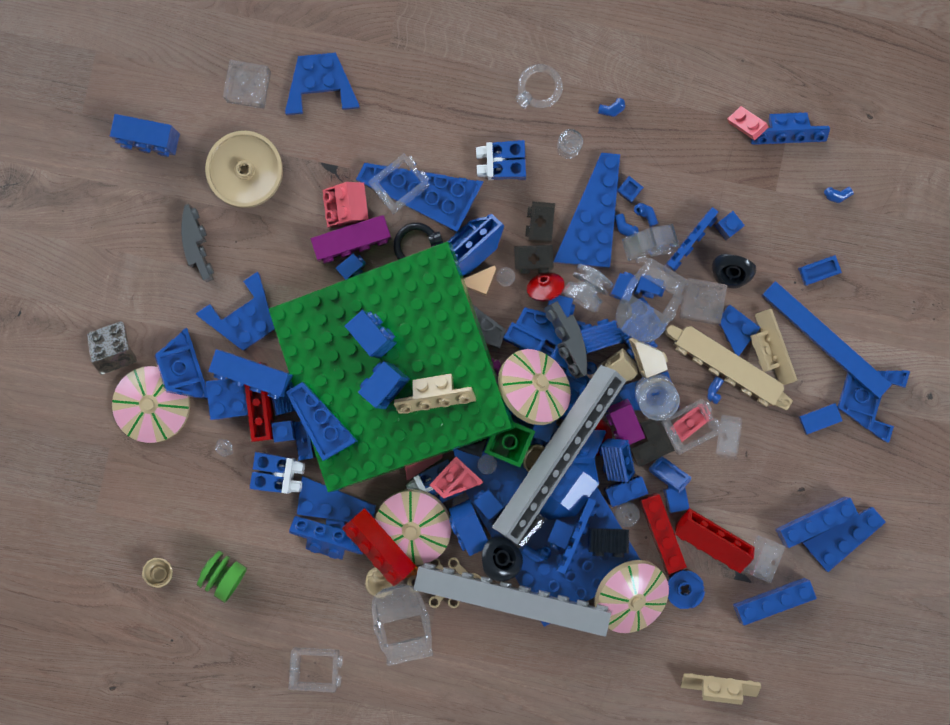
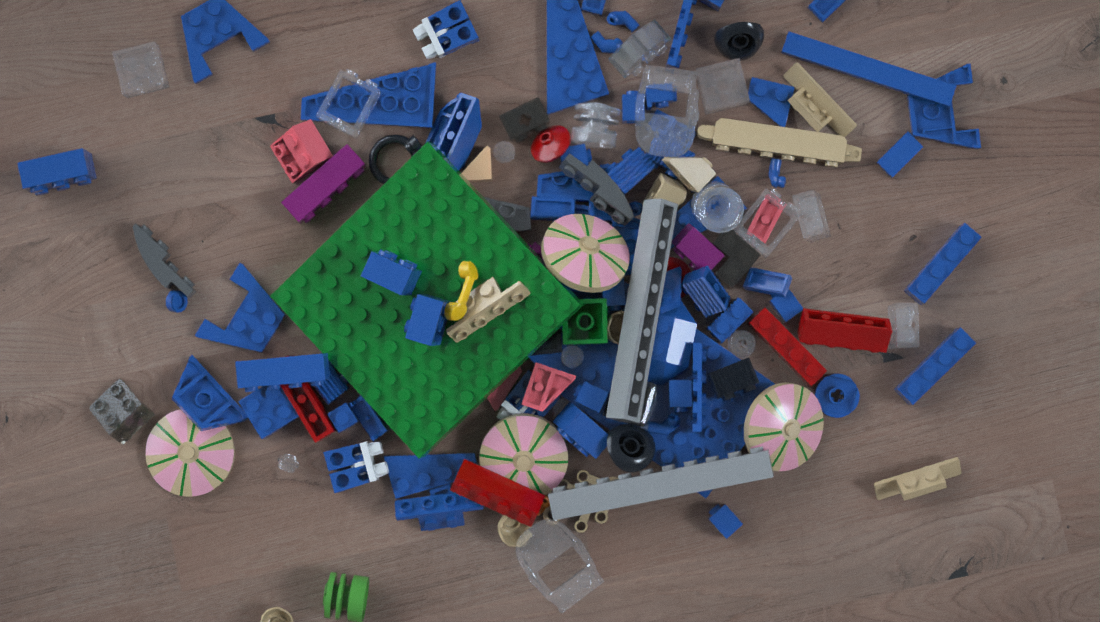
camera: 25 degrees left, 0 degrees up
tan dish [205,131,283,208] -> none
blue wing [286,382,358,461] -> none
blue brick [336,253,367,280] -> none
clear smoke brick [525,201,555,244] -> none
blue wing [801,507,886,572] -> none
none -> blue tile [166,290,188,313]
none -> yellow bar [444,261,478,321]
none -> blue brick [708,504,743,539]

